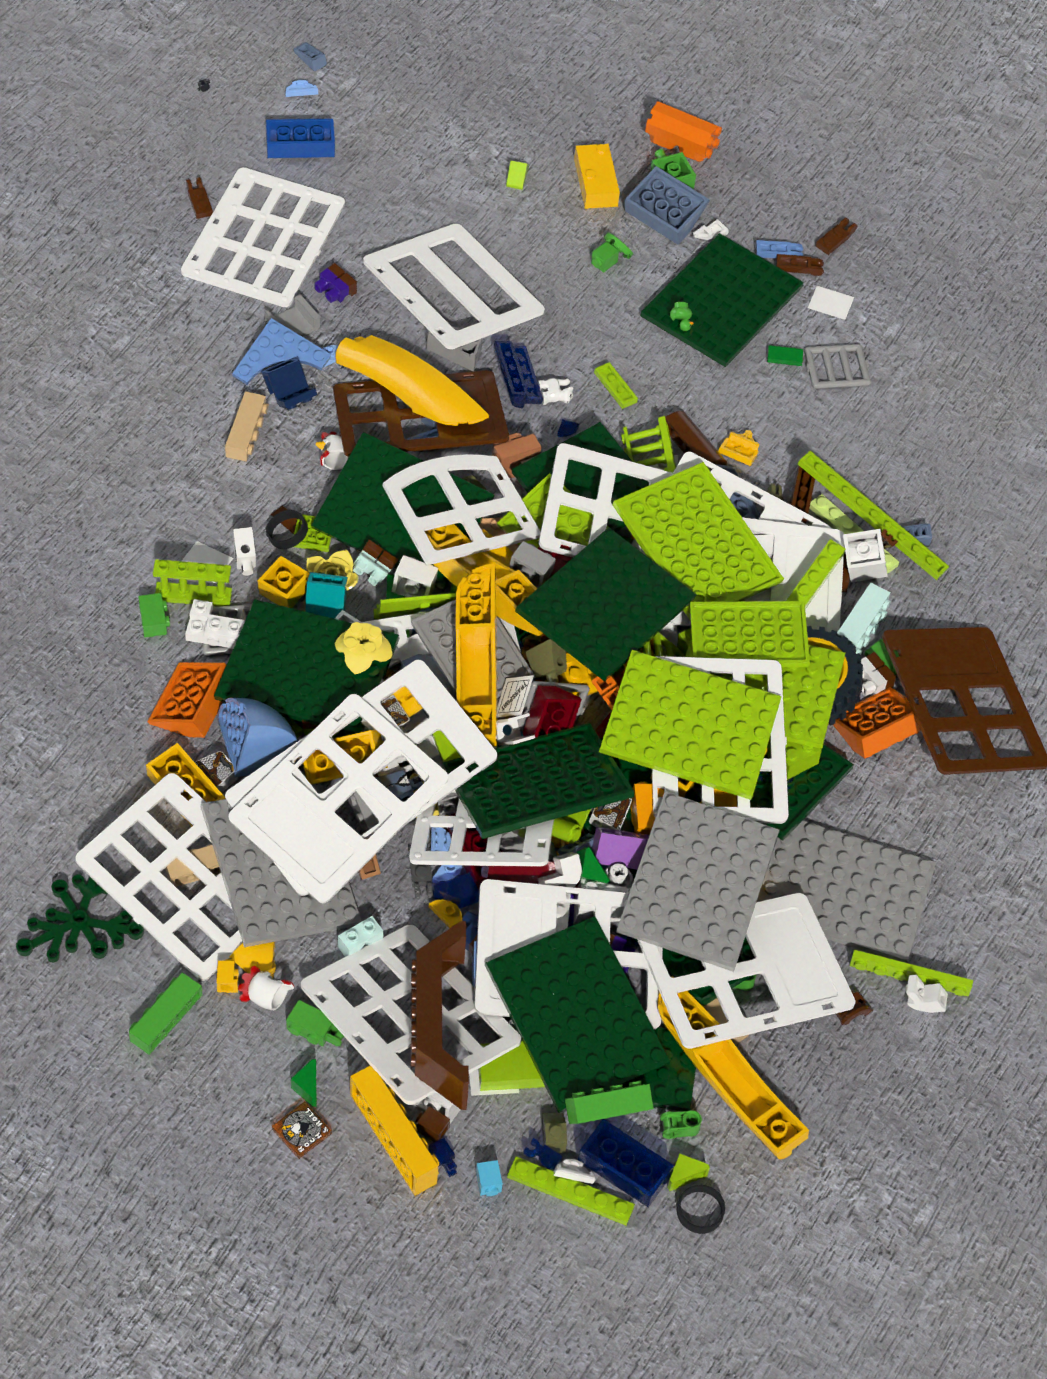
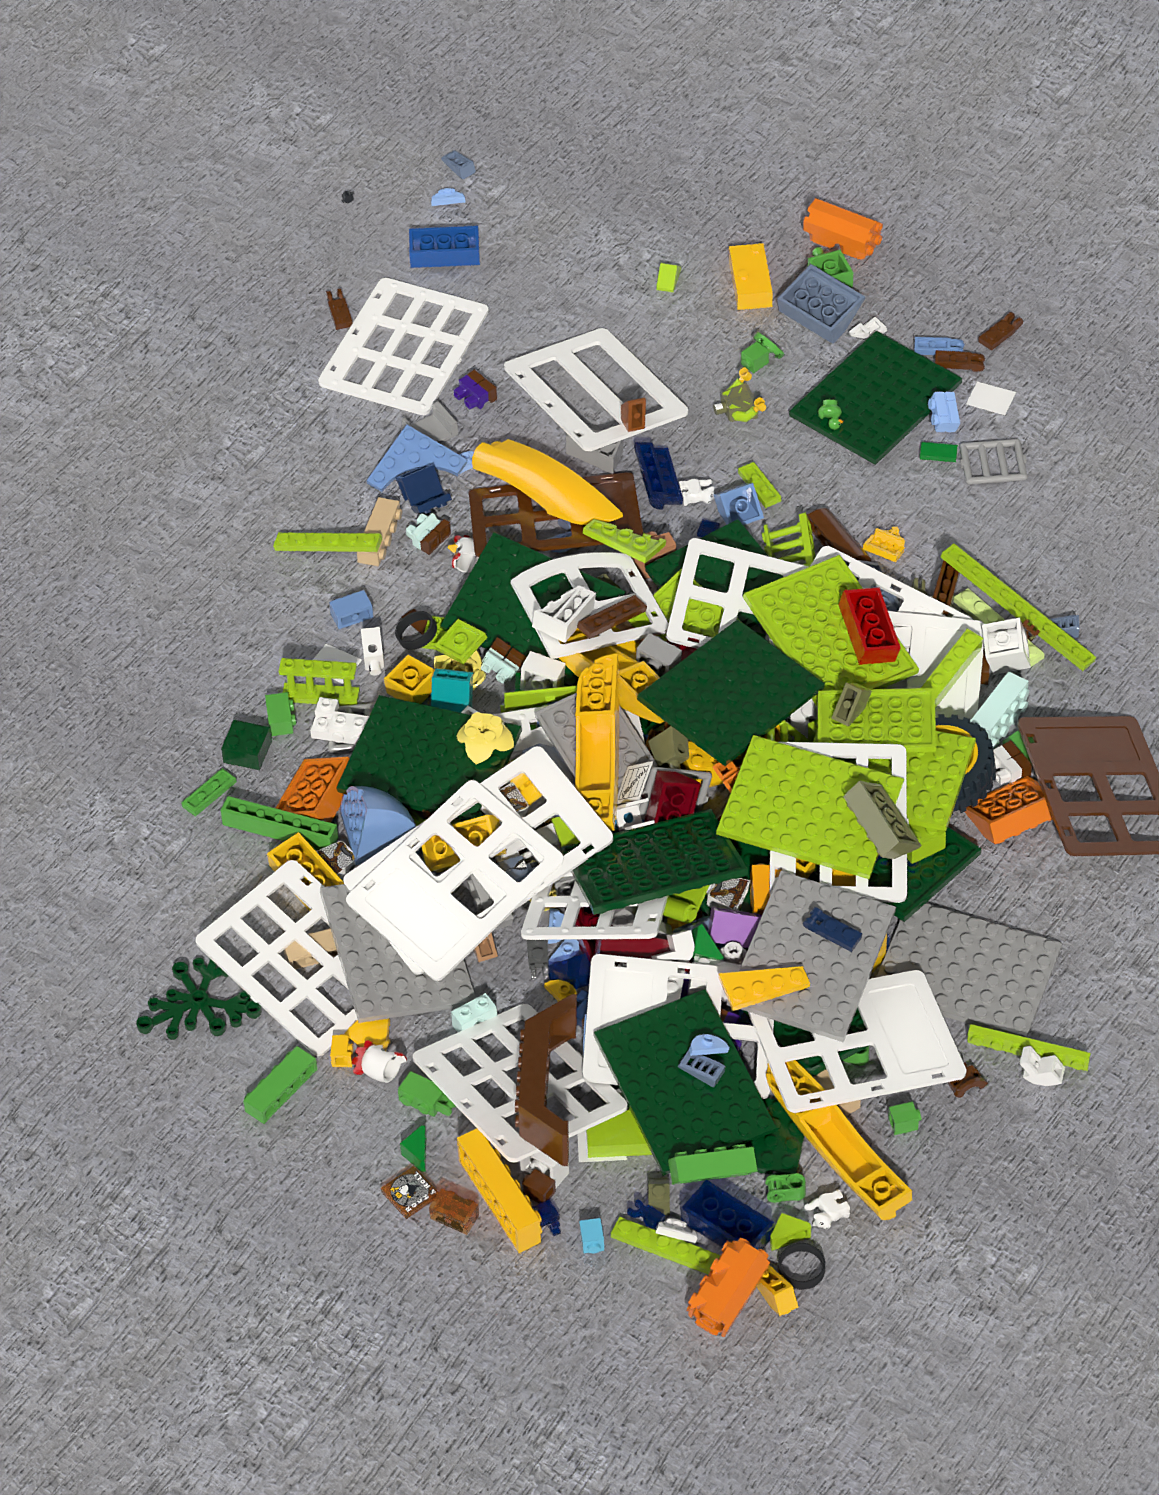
camera: 10 degrees right, 5 degrees down
none -> bright green tile [181,768,237,817]
none -> bright green brick [220,796,338,850]
none -> dark green brick [221,720,272,770]
none -> lime plate [273,532,383,552]
none -> medium blue brick [329,590,373,629]
none -> hips [406,513,451,555]
none -> clear orange brick [429,1188,479,1235]
none -> lime plate [434,619,487,664]
none -> white wedge [532,585,596,643]
none -> reddish brown plate [577,595,647,639]
none -> lime wing [583,519,666,563]
none -> dark orange slope [621,398,646,432]
none -> sand blue slope [678,1050,726,1088]
none -> orange brick [686,1238,770,1337]
none -> light blue plate [689,1034,730,1056]
none -> torso [713,367,766,422]
none -> medium blue slope [713,483,764,525]
none -> yellow wing [718,966,810,1011]
none -> yellow slope [757,1265,798,1316]
none -> dark blue plate [803,907,862,952]
none -> white animal [804,1190,850,1229]
none -> olive slope [832,682,872,726]
none -> red brick [838,587,901,665]
none -> olive slope [843,781,922,859]
none -> bright green brick [888,1101,921,1135]
none -> light blue brick [928,392,960,432]

